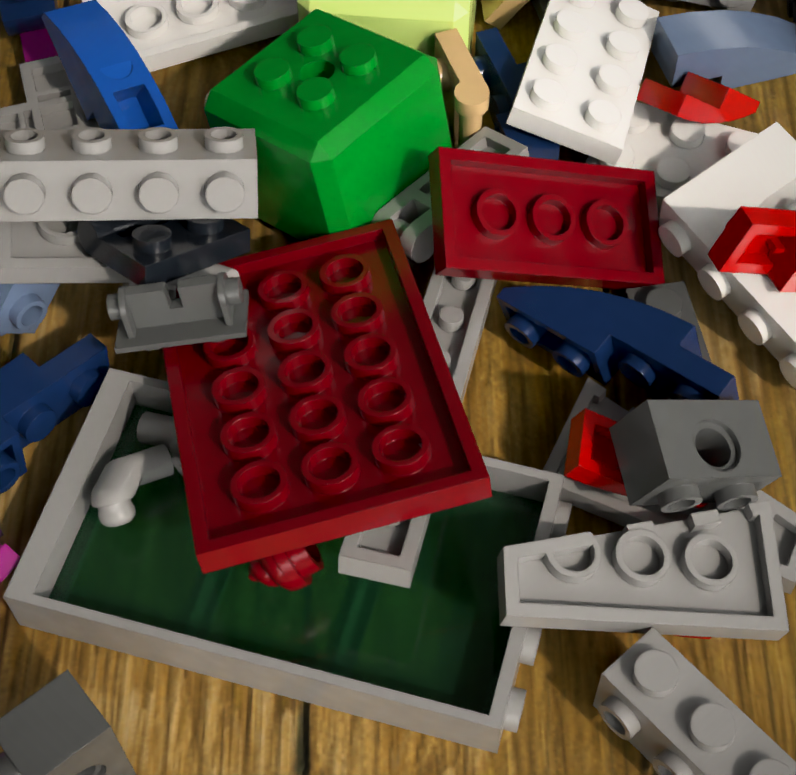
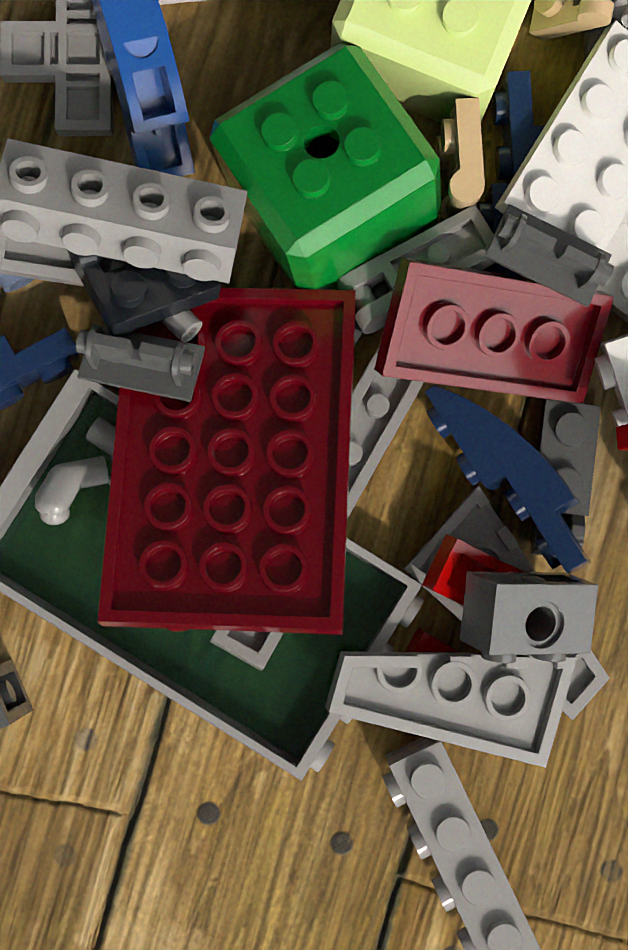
camera: 10 degrees right, 30 degrees up
none -> dark grey hinge [484,204,614,307]

